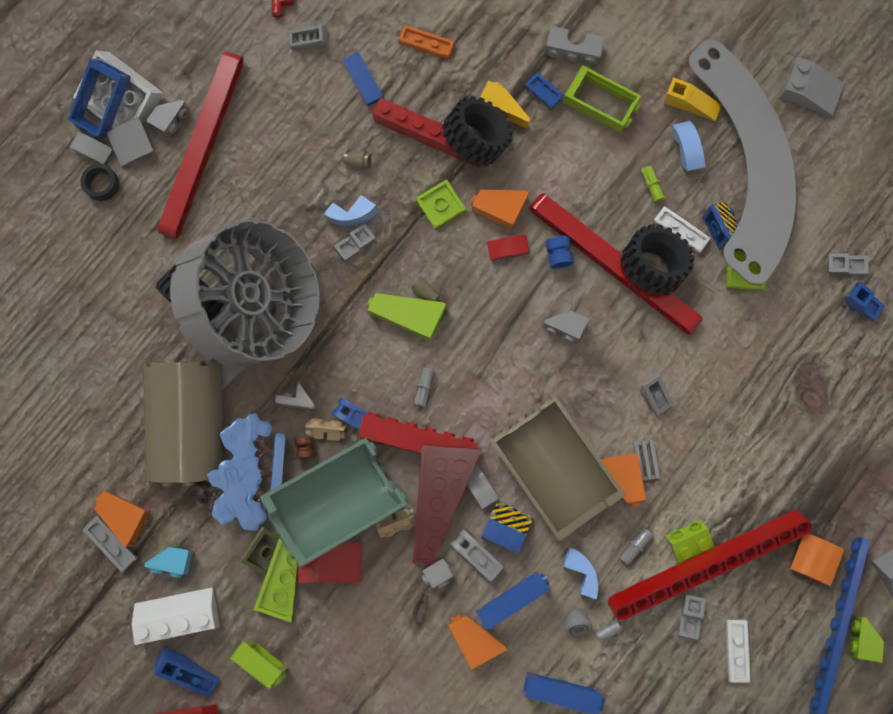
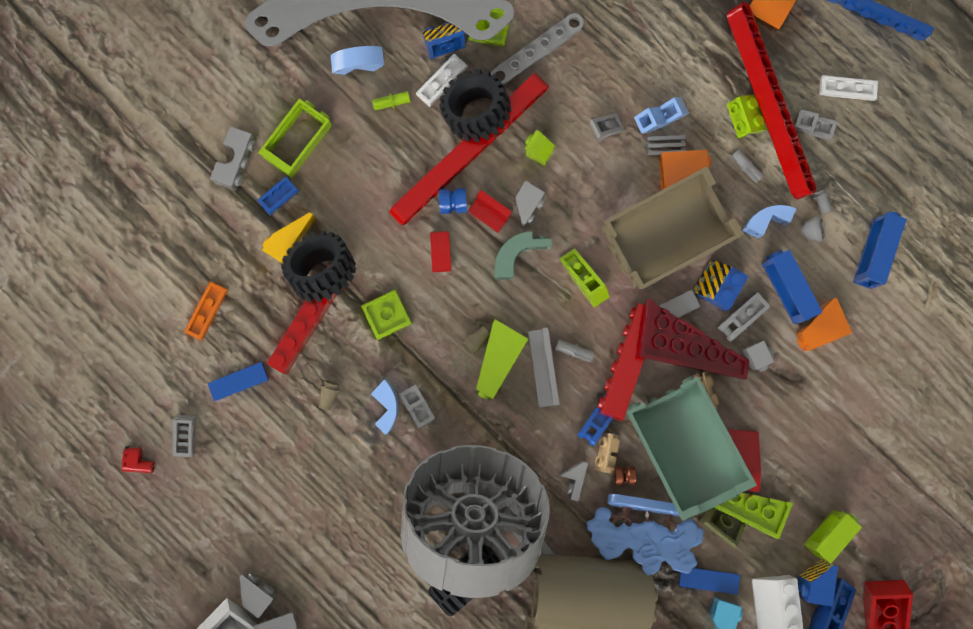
camera: 90 degrees left, 5 degrees up
red beam [158,51,244,239] -> none
orange slope [470,190,529,230] -> none
yellow slope [663,77,722,122] -> none
none -> red panel [468,190,512,233]
none -> light grey plate [491,13,584,86]
none -> sand green arch [494,231,552,280]
none -> lime slope [524,130,555,167]
none -> light grey fence [528,328,560,408]
none -> lime slope [559,248,610,308]
none -> light blue brick [634,97,689,134]
none -> blue tile [678,567,740,595]
none -> blue slope [798,560,838,607]

